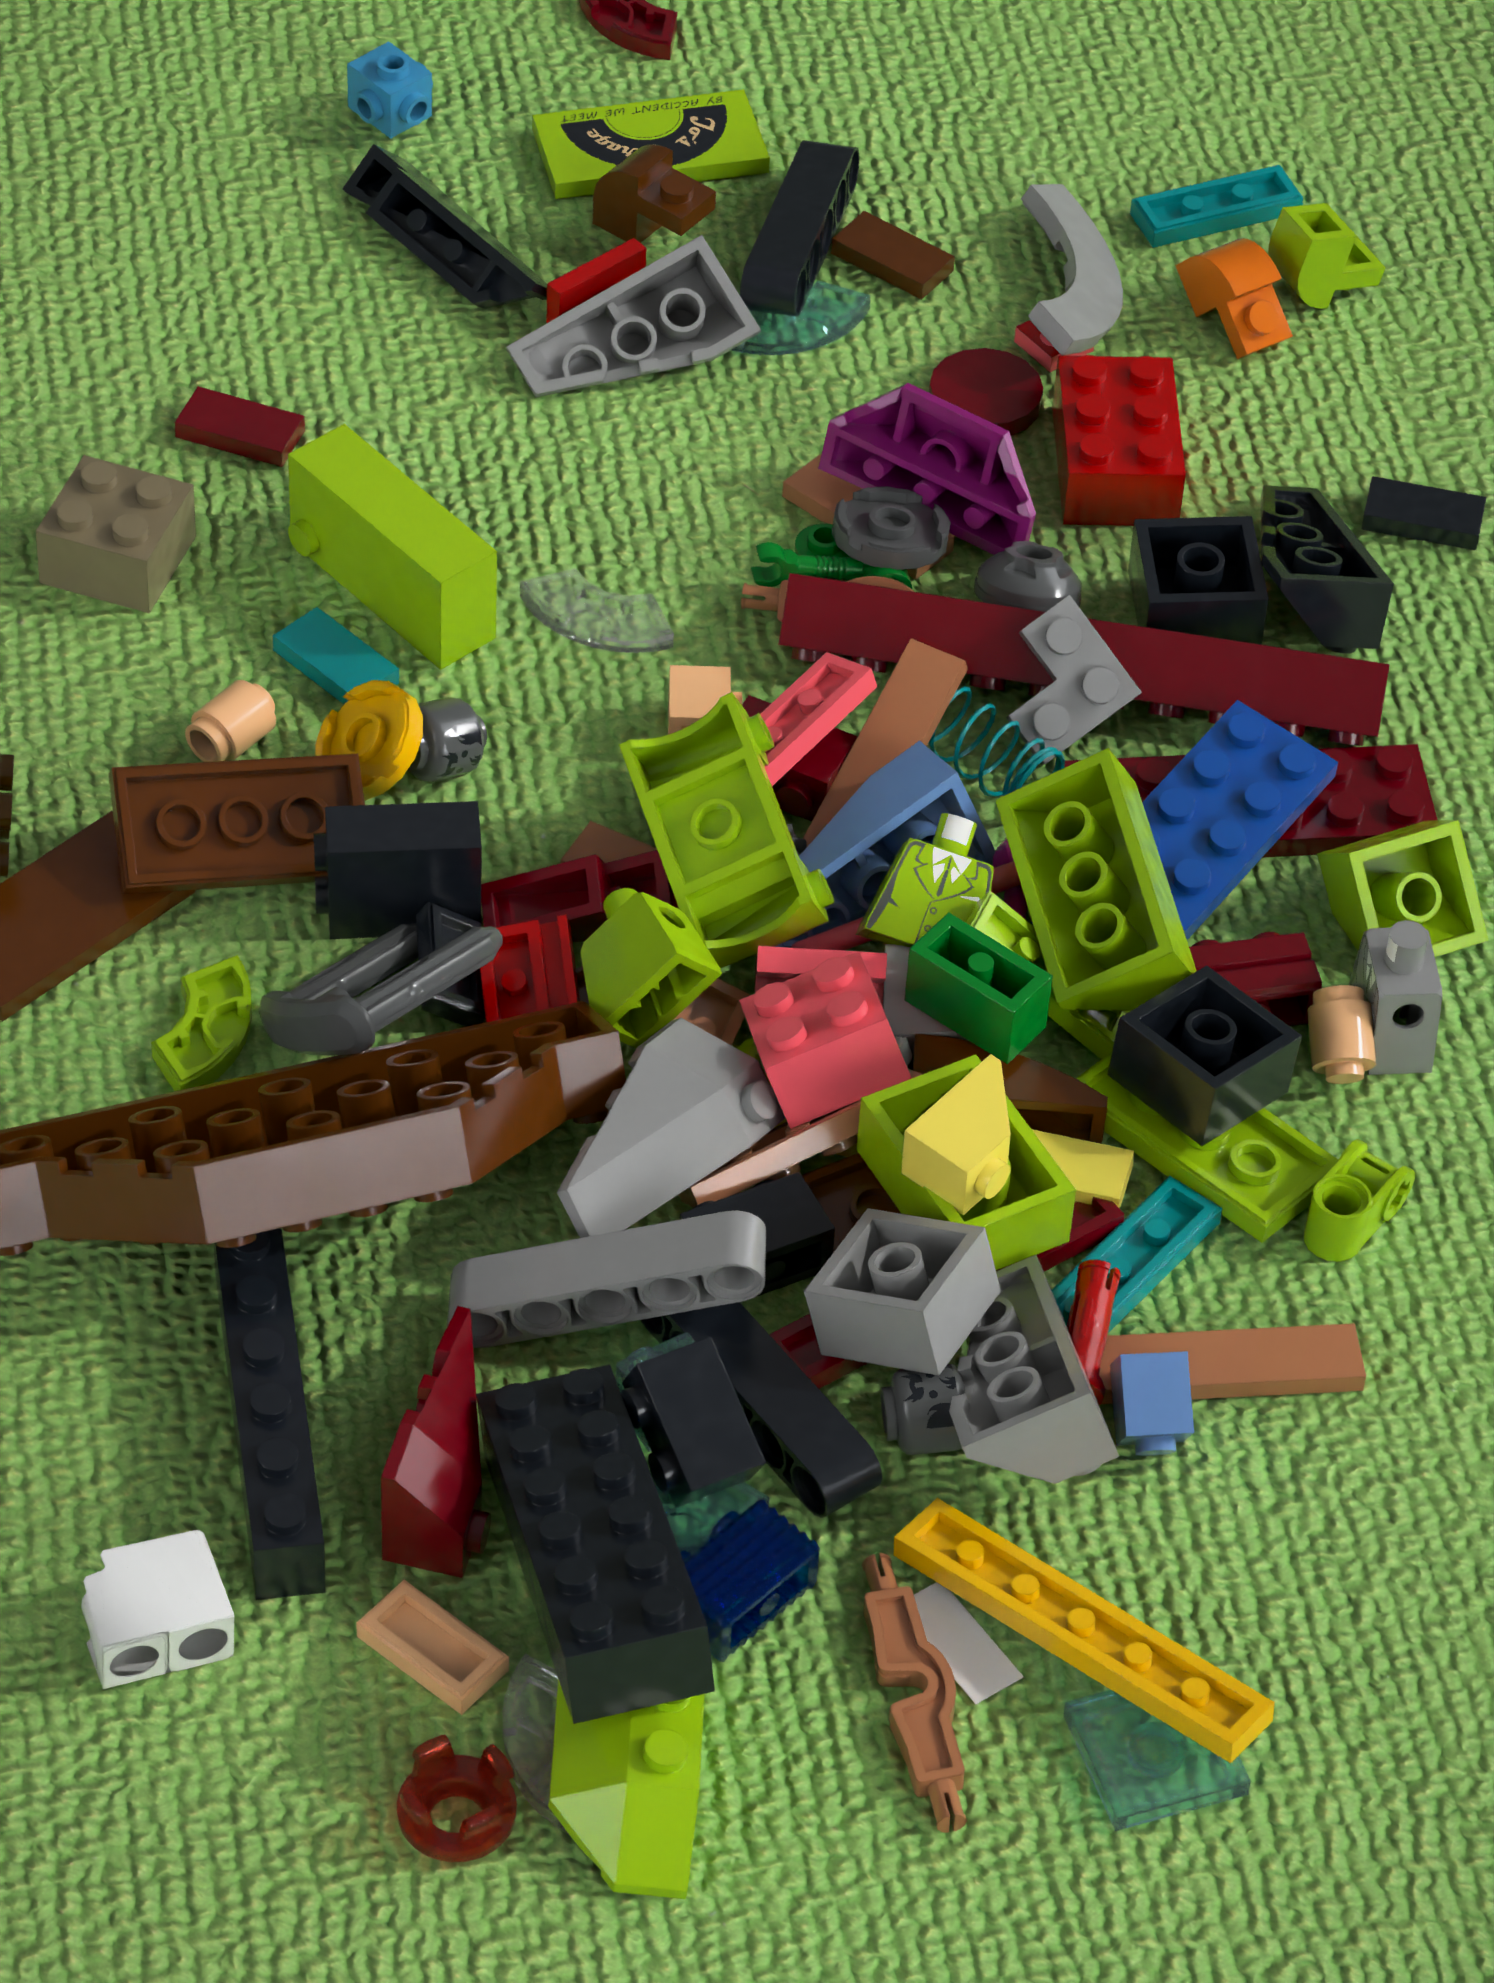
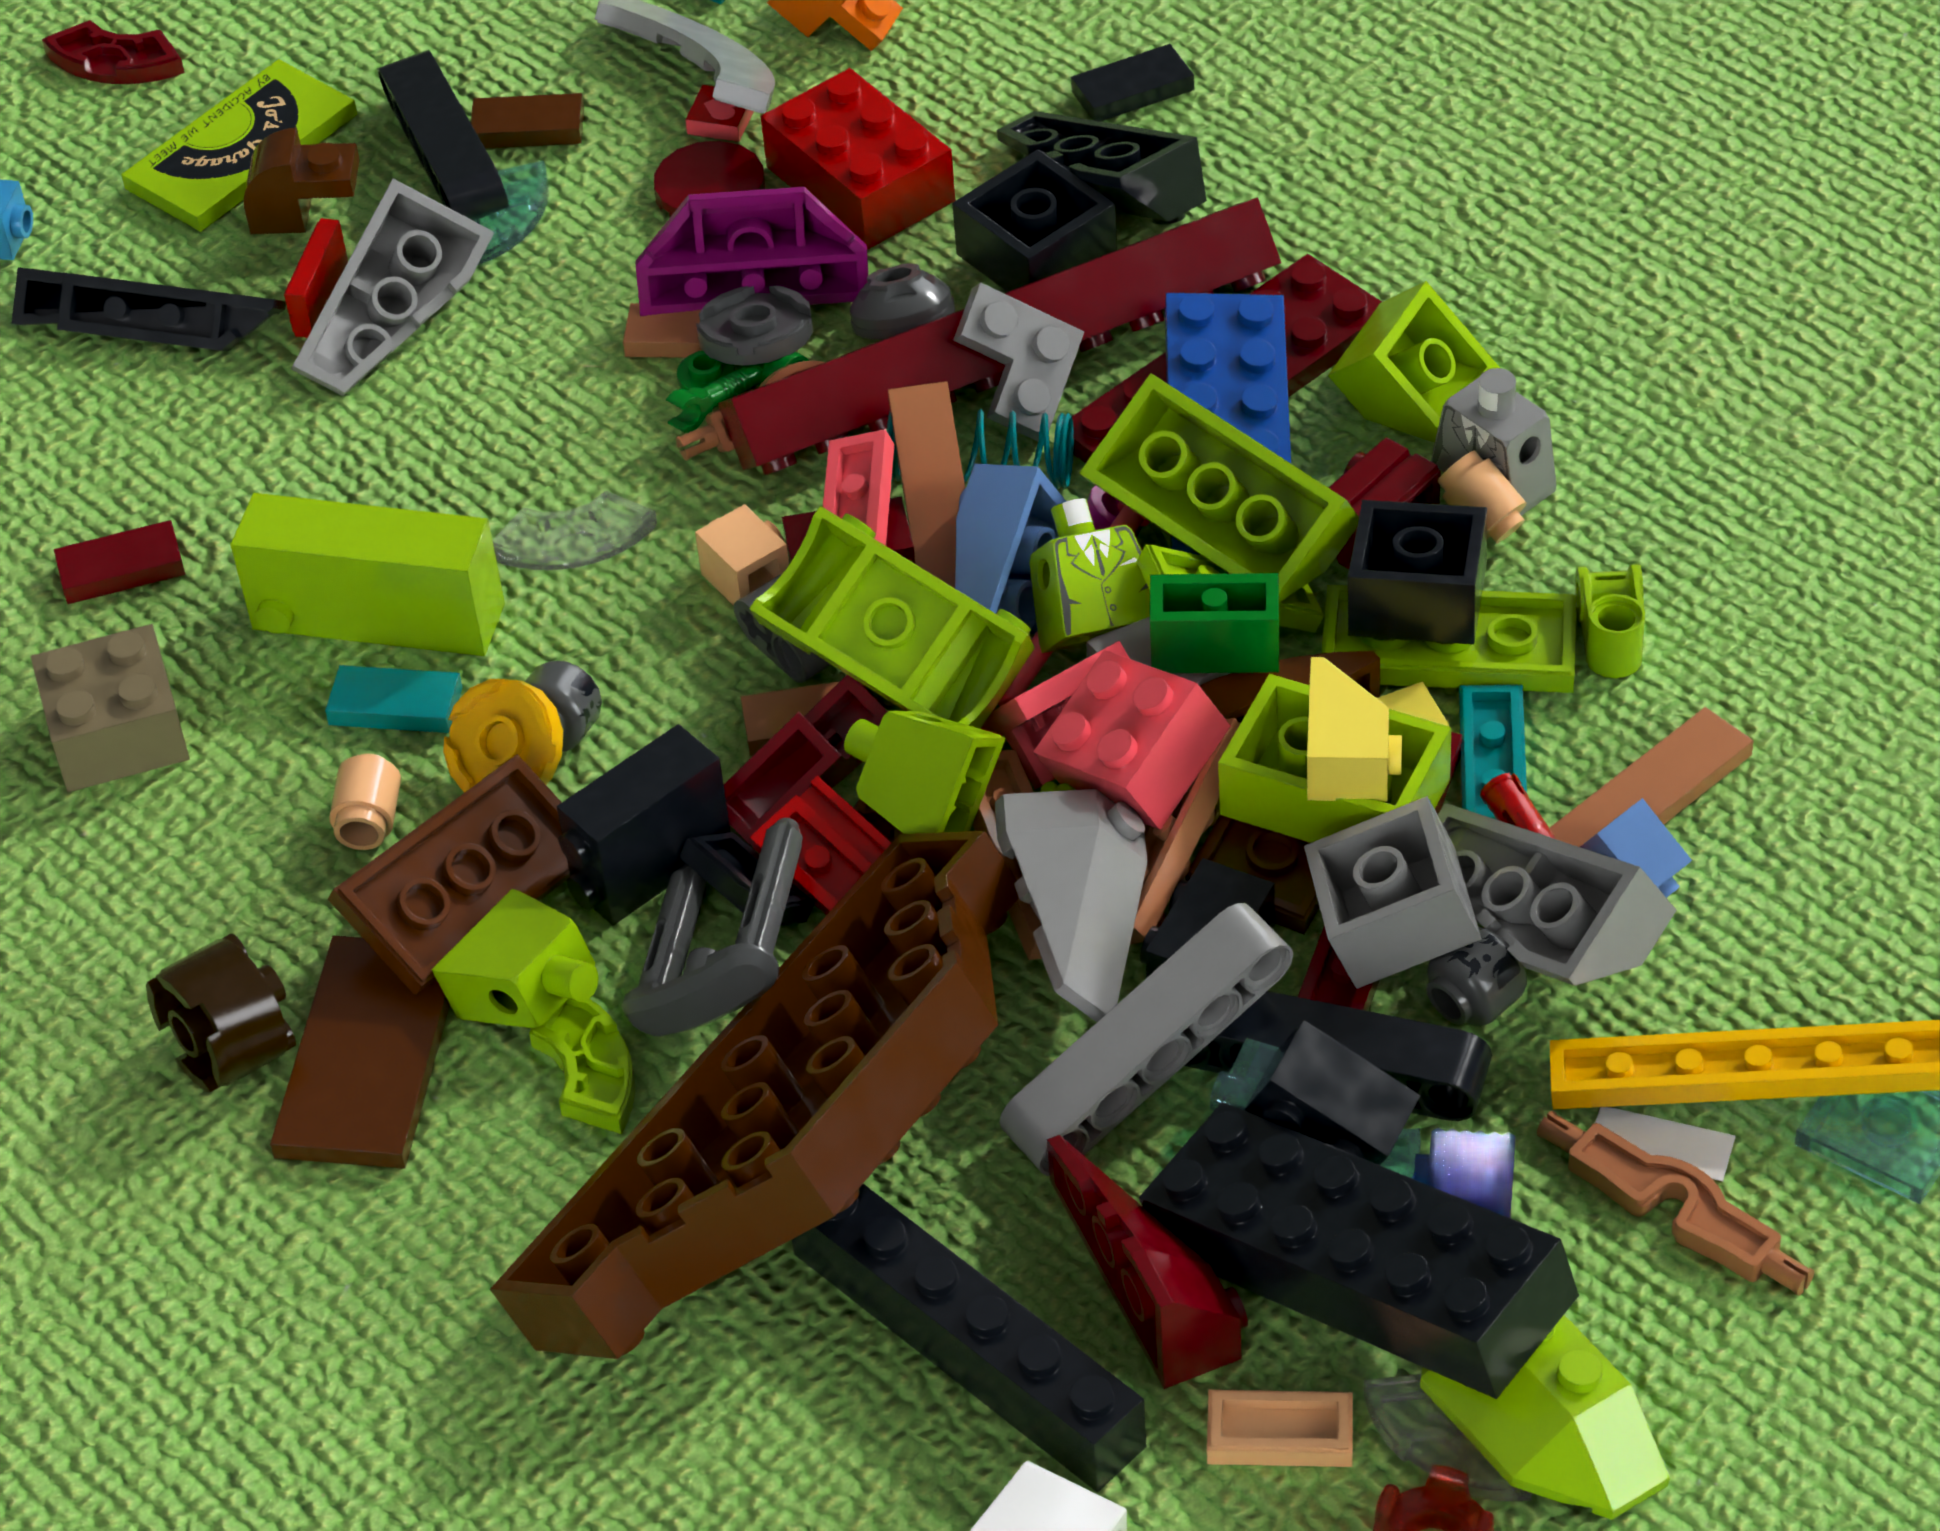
camera: 30 degrees left, 0 degrees up
none -> lime torso [432,889,599,1028]

